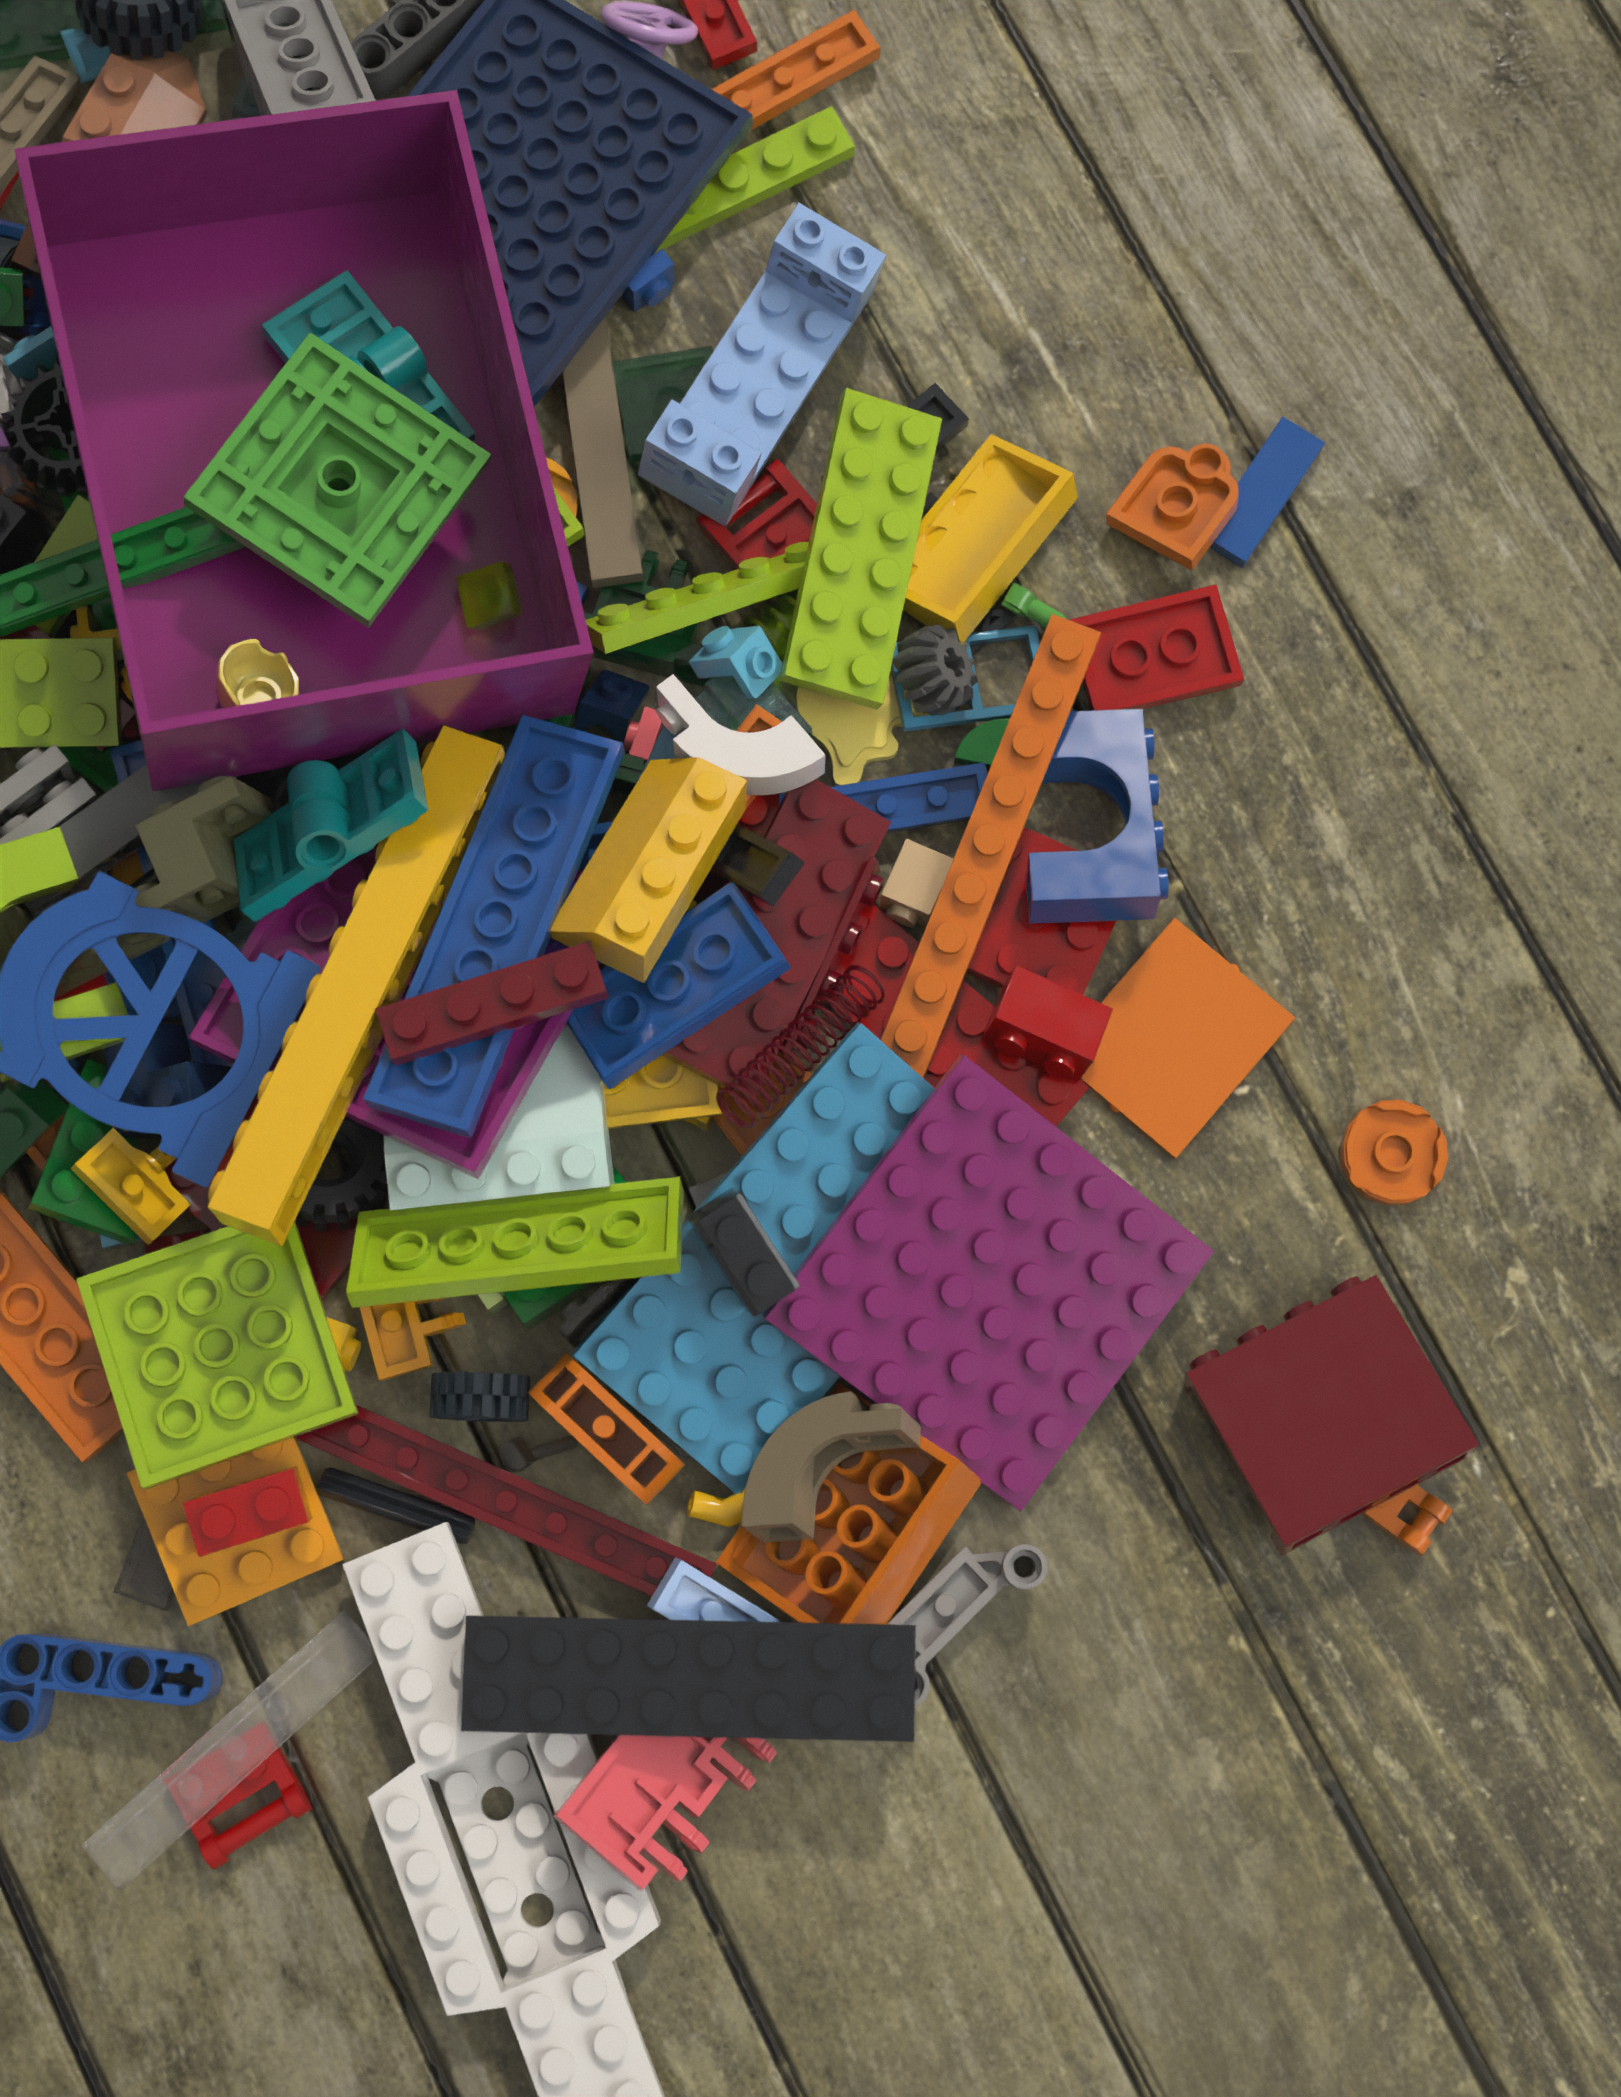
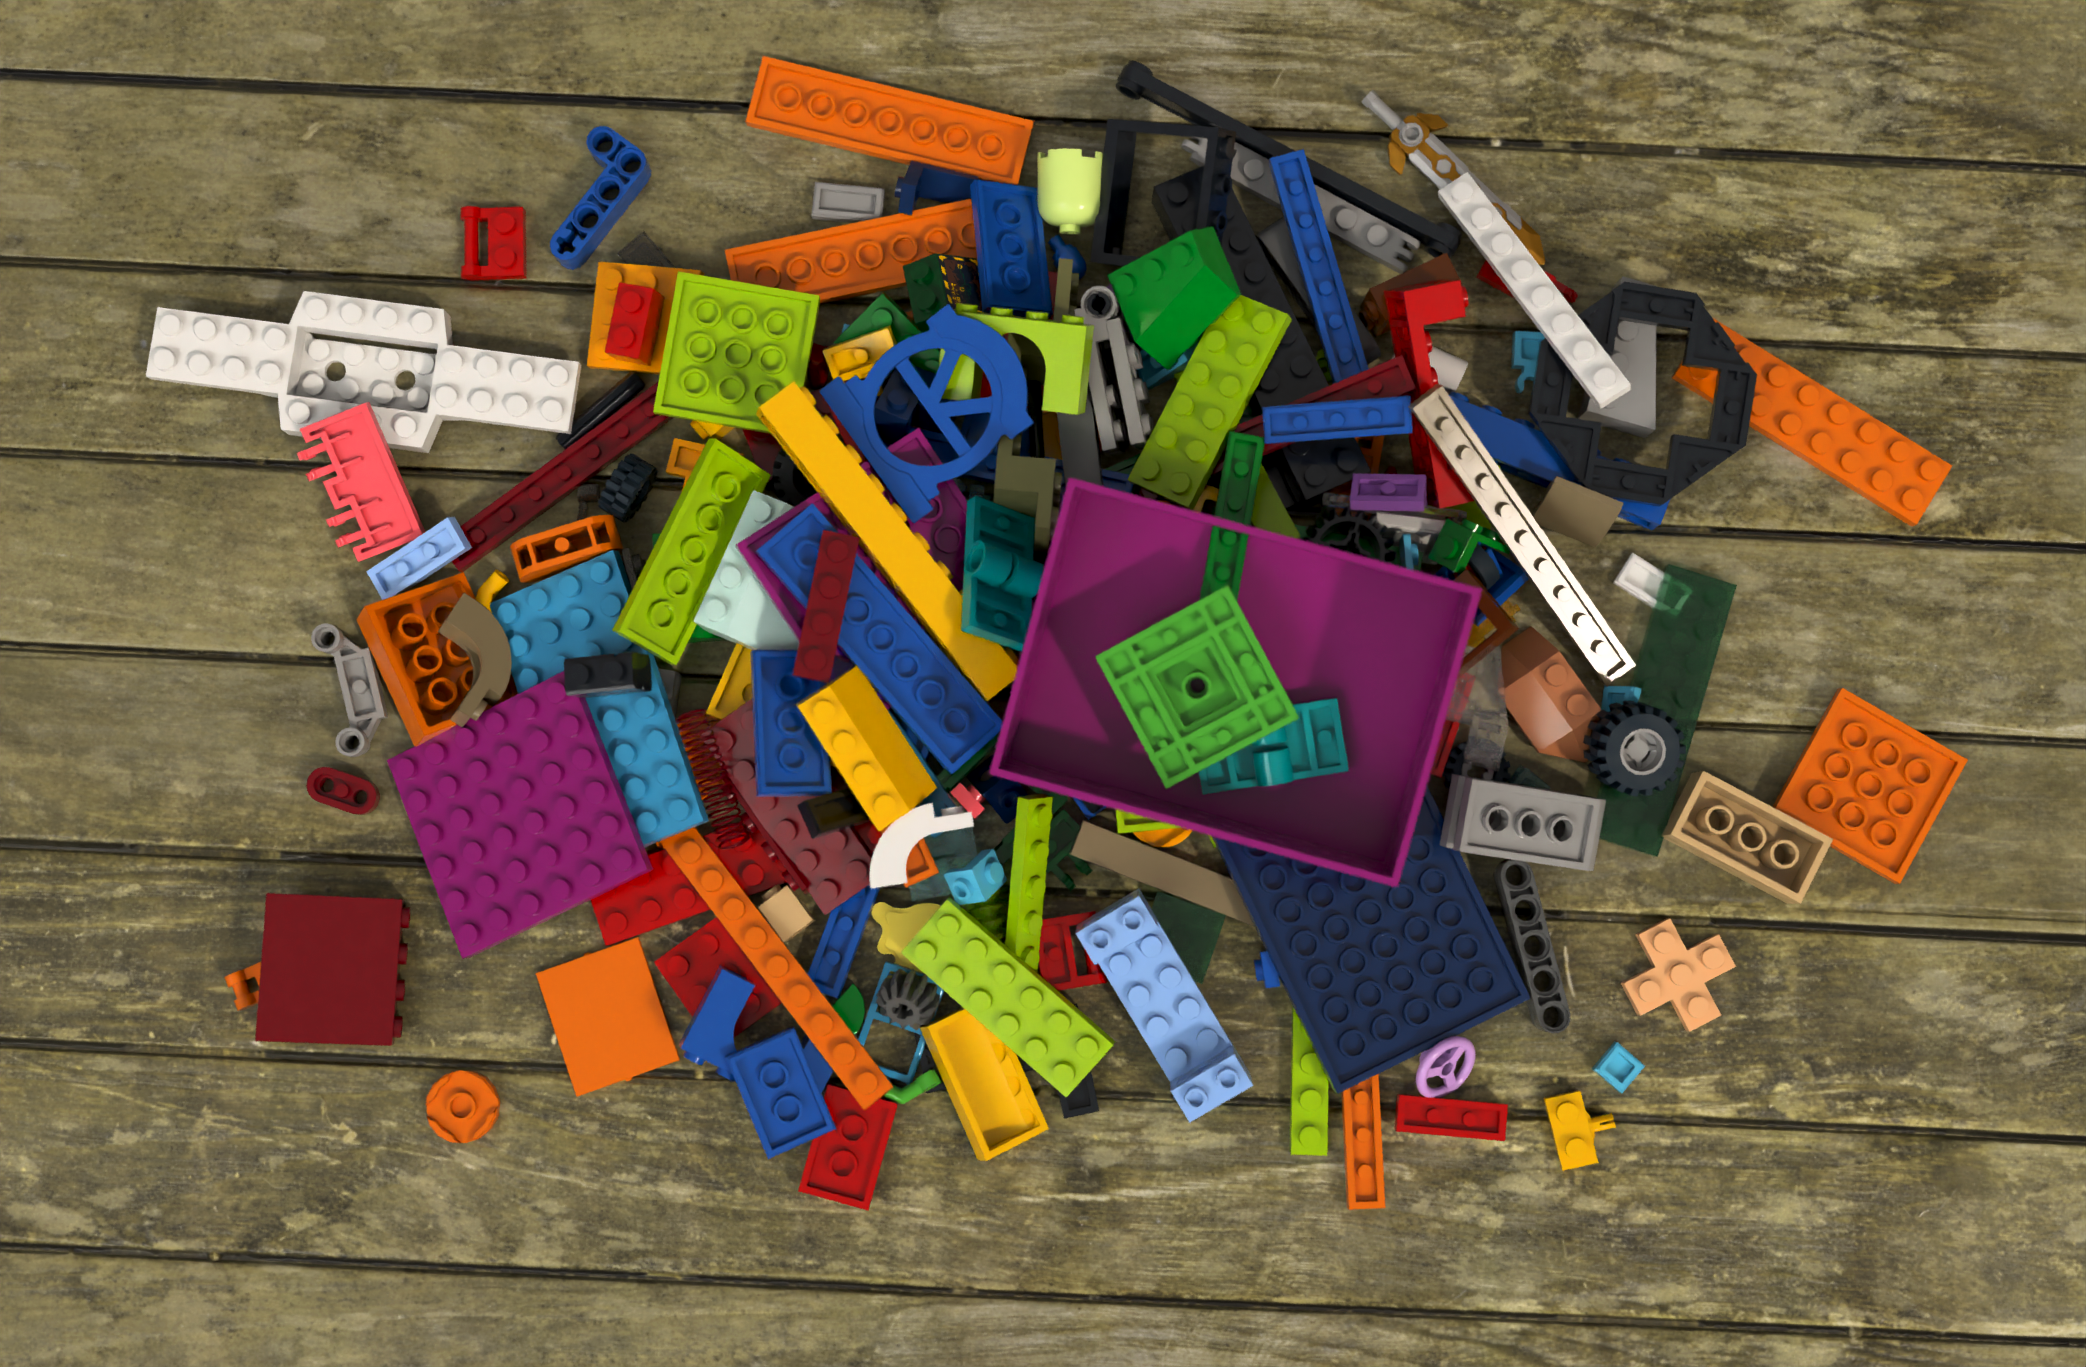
camera: 120 degrees right, 5 degrees up
clear tile [81,1610,377,1891] -> none
light yellow hair [215,639,299,708] -> none
clear neon green plate [456,561,523,630] -> none
black plate [461,1615,916,1742] -> none
red brick [982,965,1113,1082] -> none
orange plate [1106,444,1239,571] -> none
blue tile [1210,416,1326,568] -> none
none -> dark red plate [306,767,380,815]
none -> blue tile [725,1026,836,1159]

